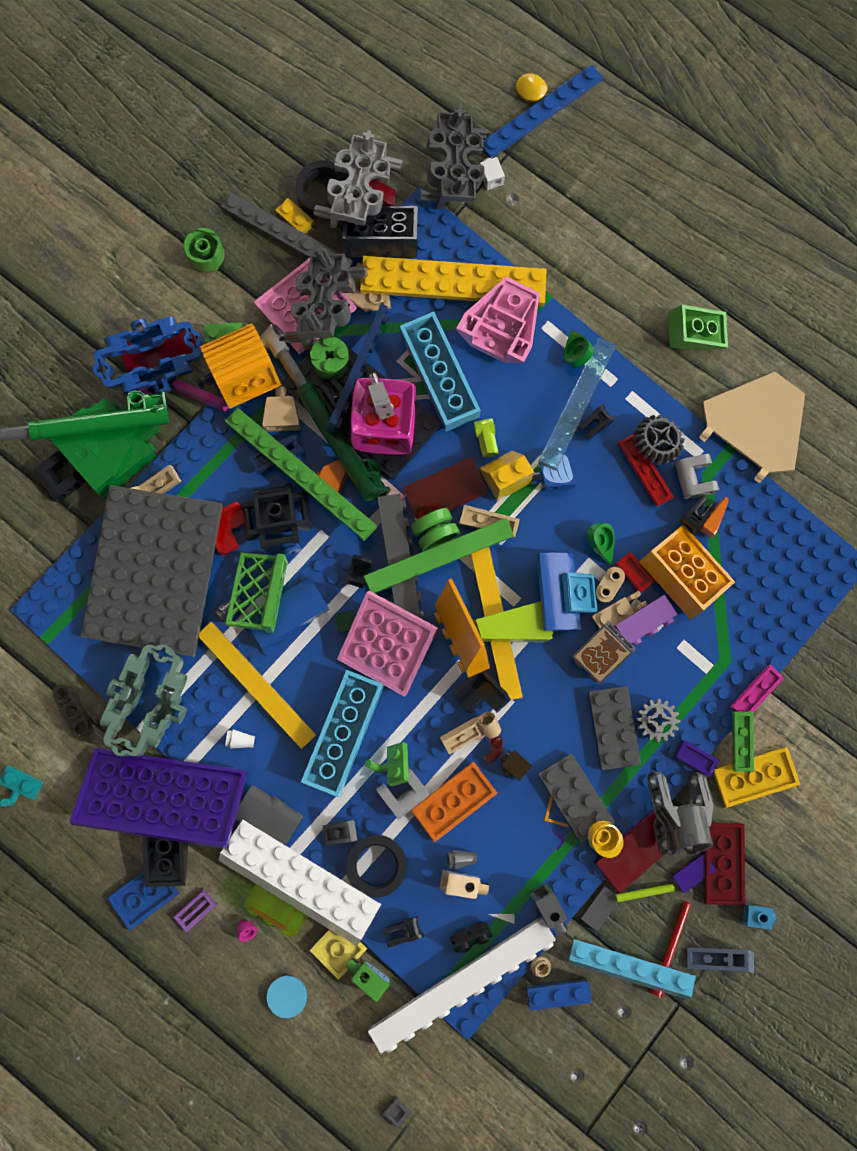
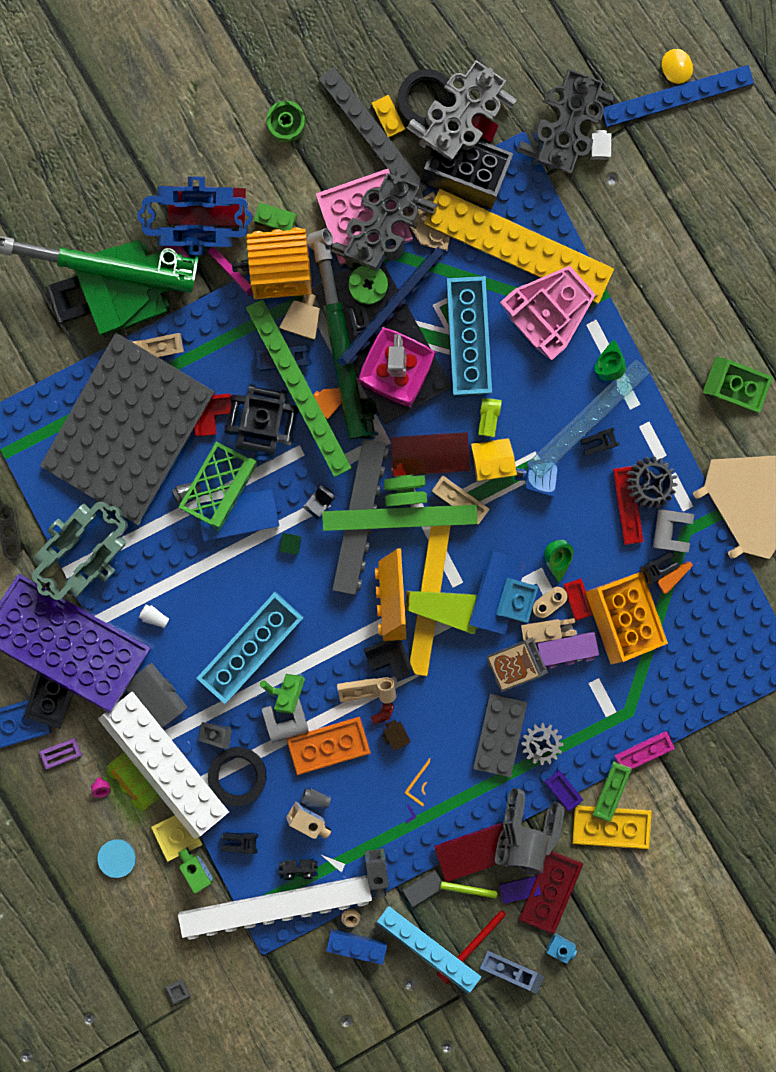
camera: 15 degrees right, 10 degrees up
yellow tile [199,622,317,749] -> none
bright pink plate [337,591,438,697] -> none
dark grey plate [538,753,615,843] -> none
yellow hat [588,820,623,858] -> none

